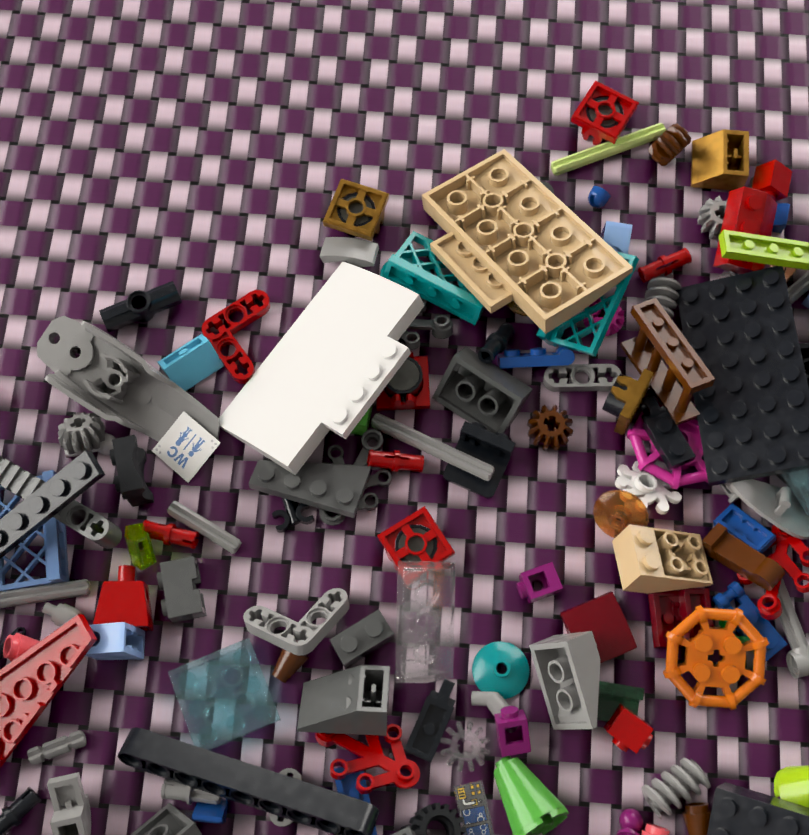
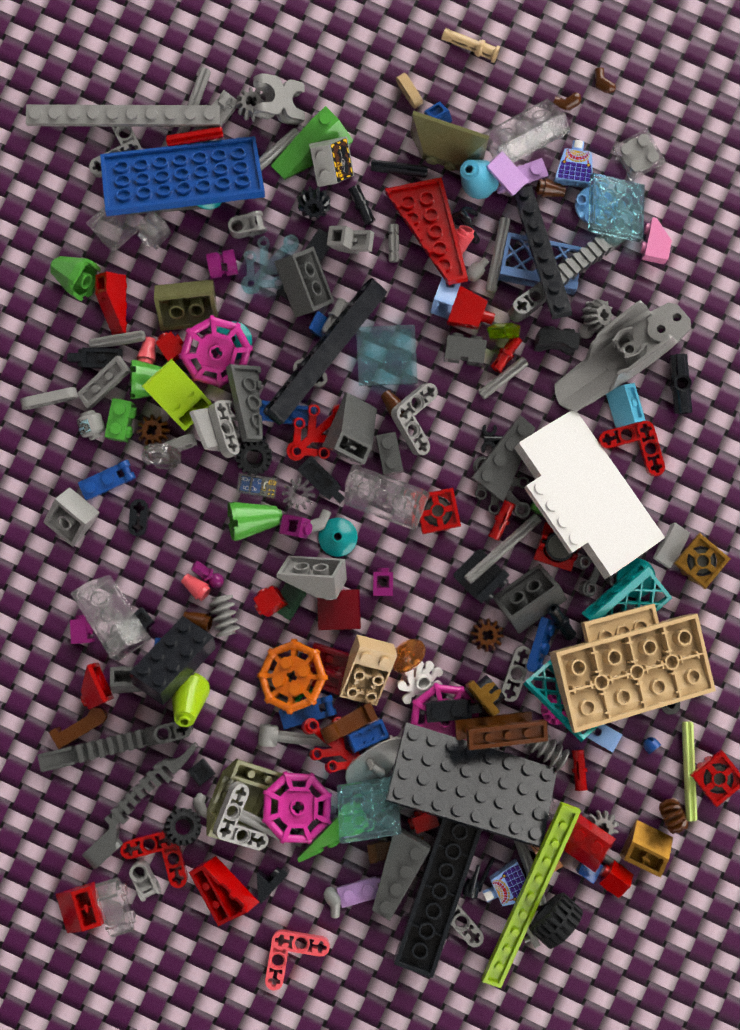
camera: 110 degrees right, 15 degrees up
white sticker [152,411,221,483] -> none

